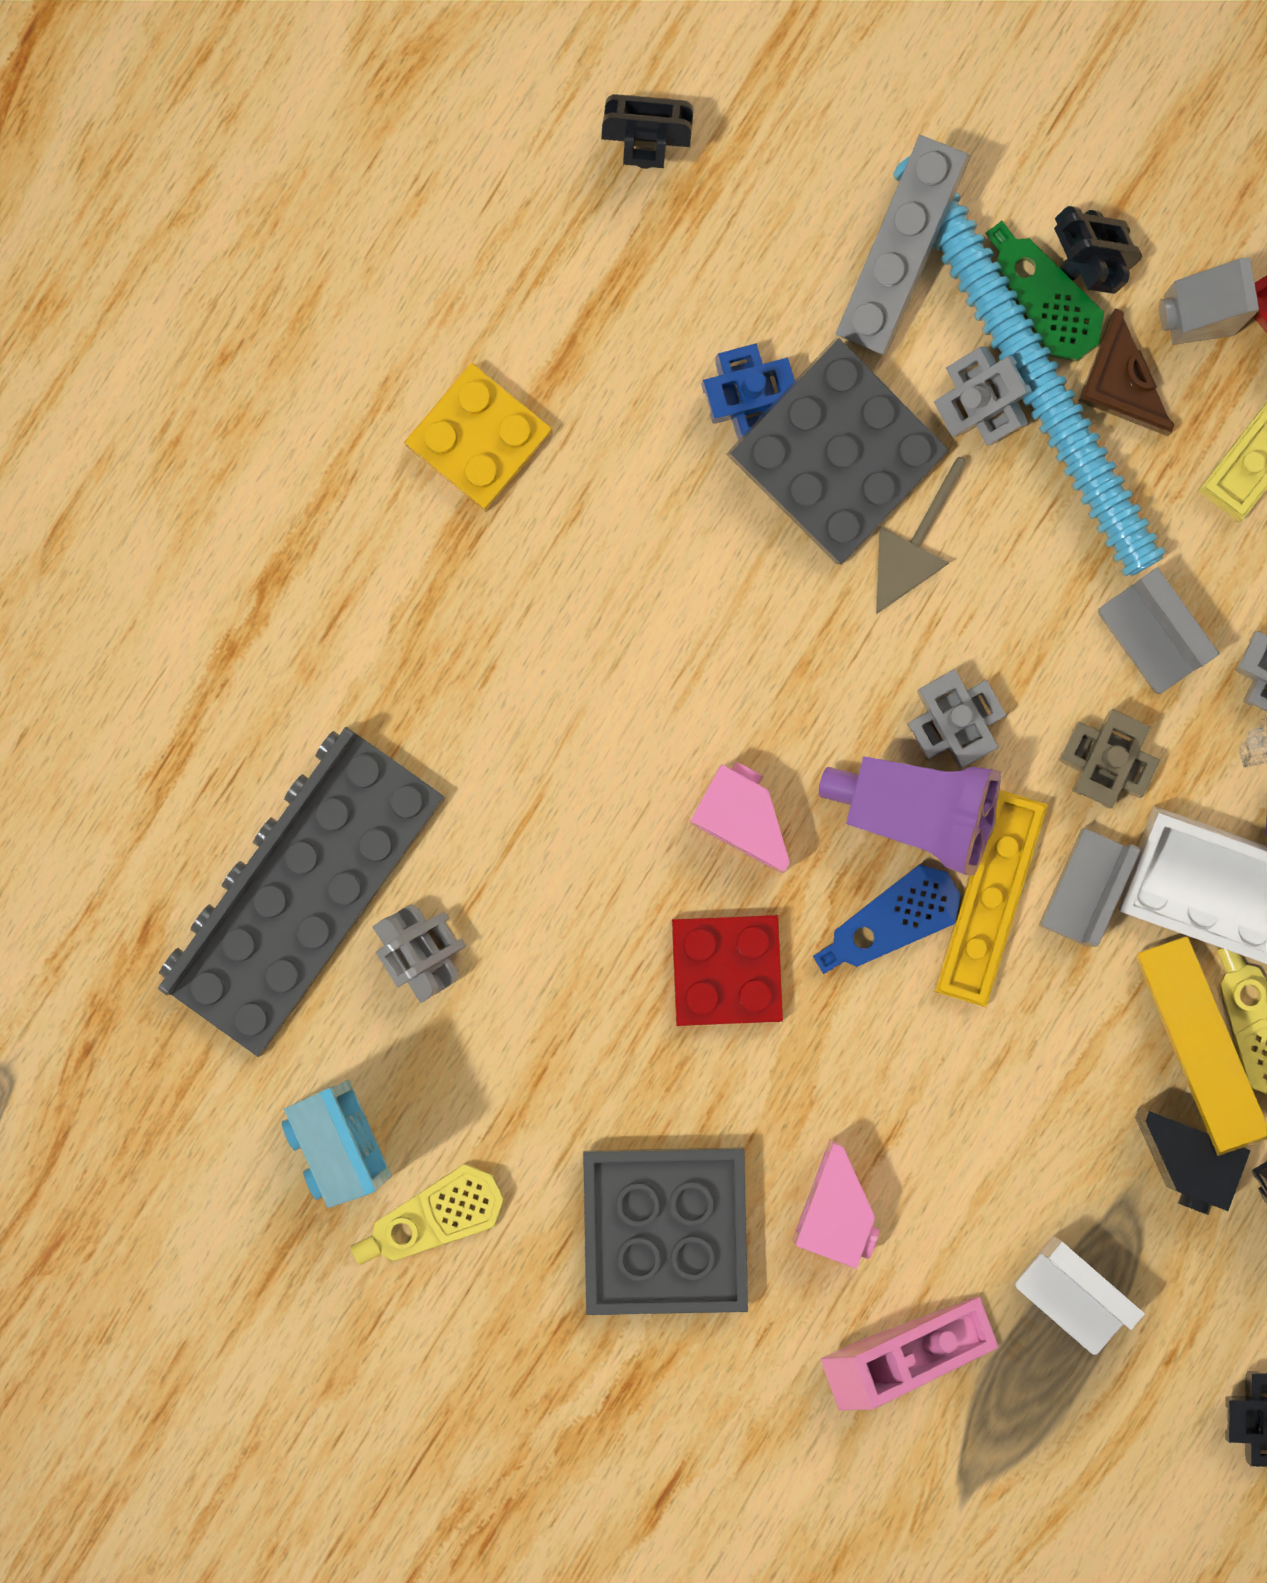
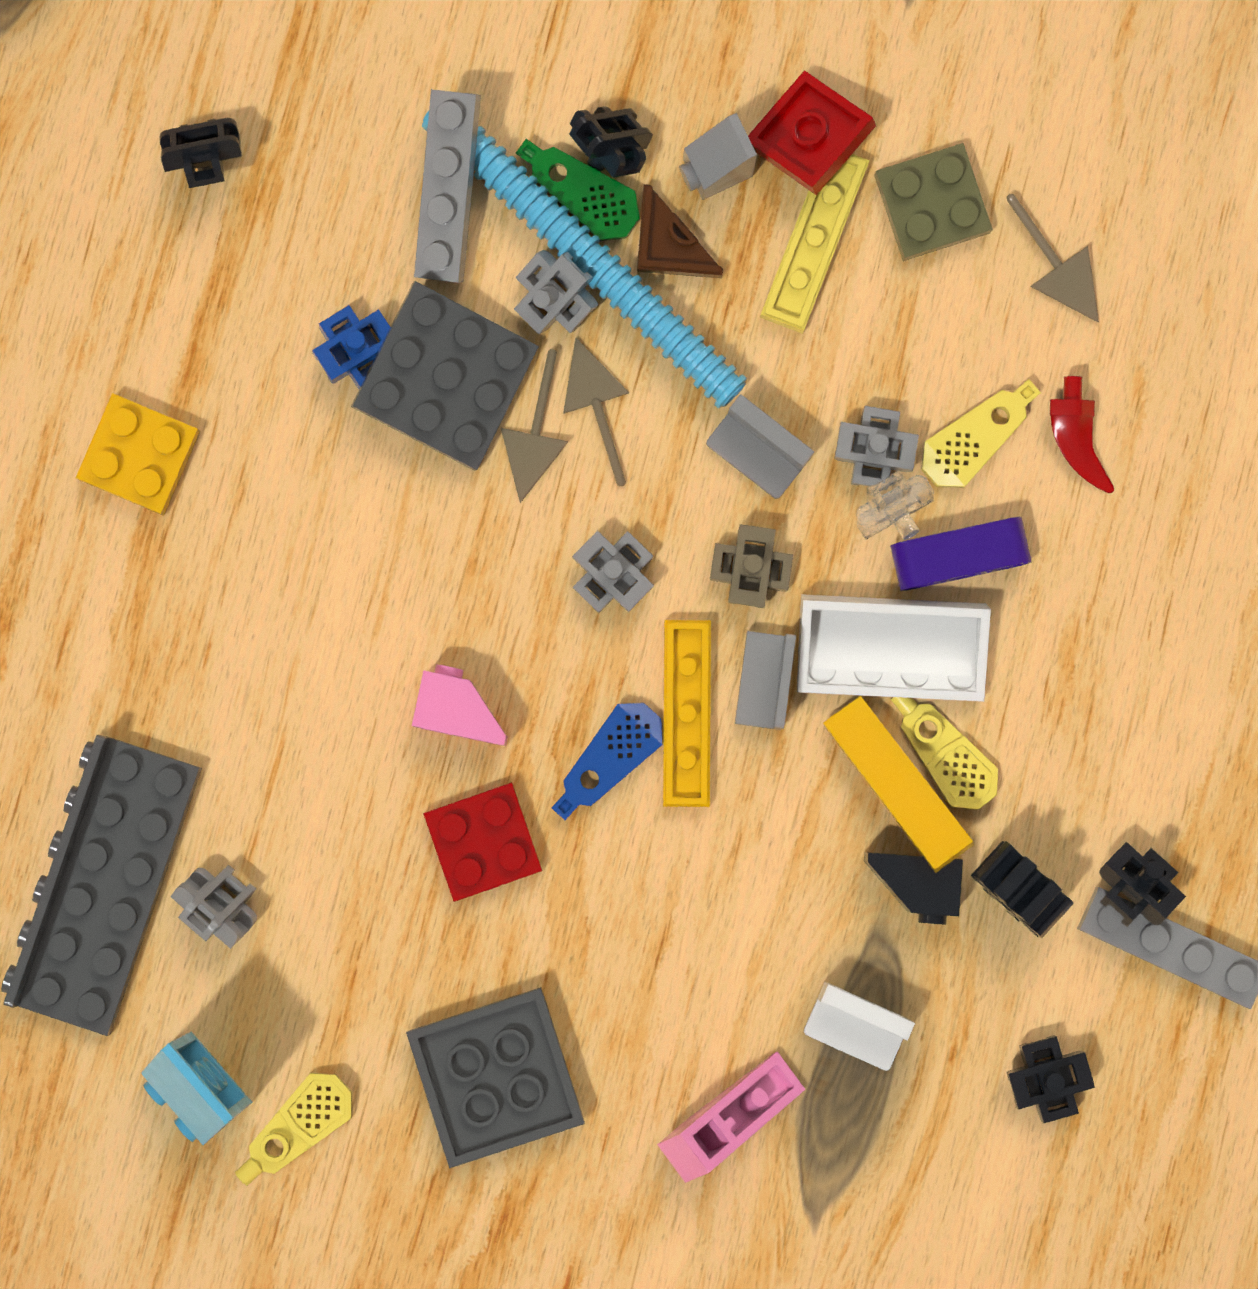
camera: 25 degrees left, 0 degrees up
bright pink slope [792,1139,880,1269] -> none
medium lavender piece [819,756,1001,876] -> none
none -> dark tan piece [563,338,629,486]

